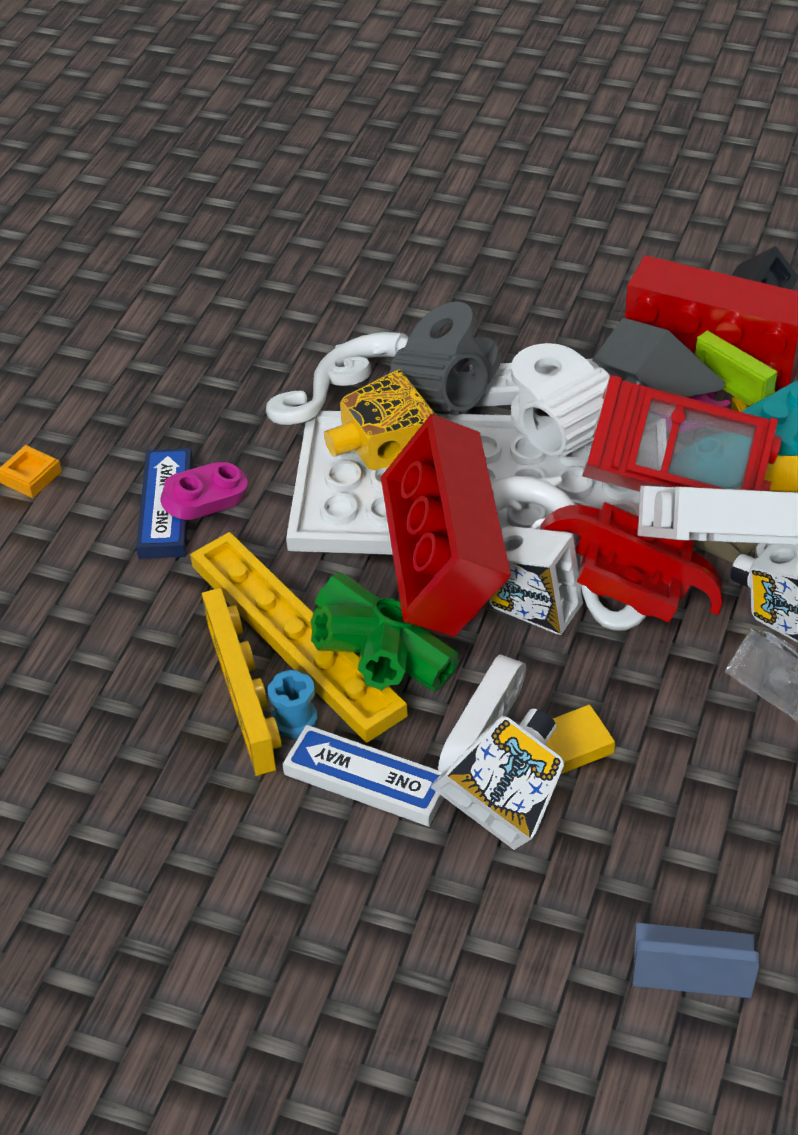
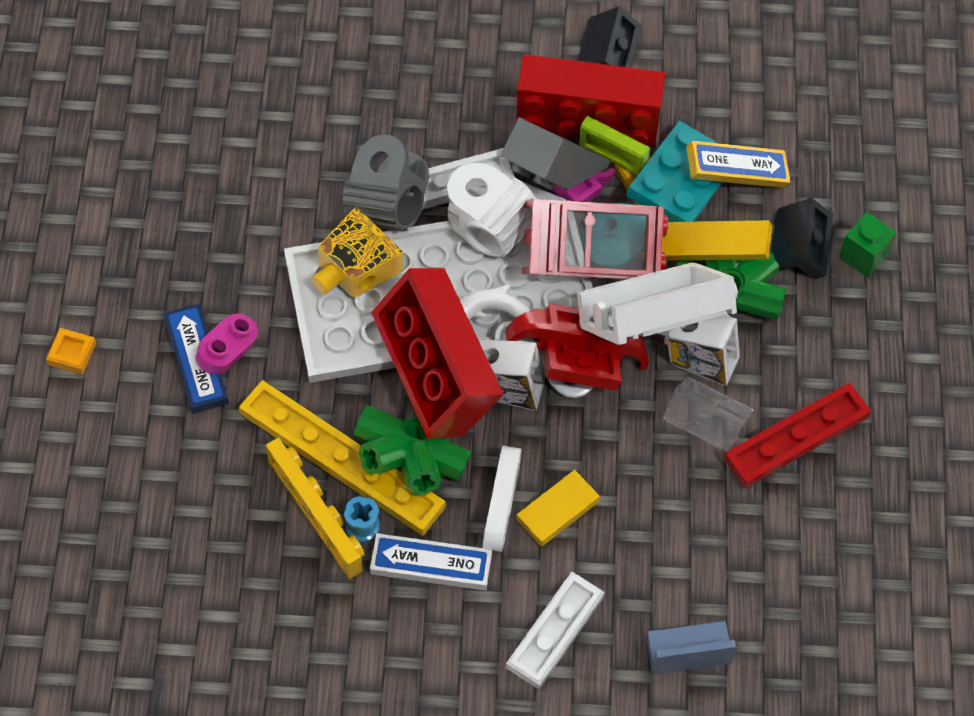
camera: 20 degrees left, 15 degrees up
white plant [266,332,408,425] -> none
torso [431,709,564,850] -> none
none -> white tile [506,572,605,689]

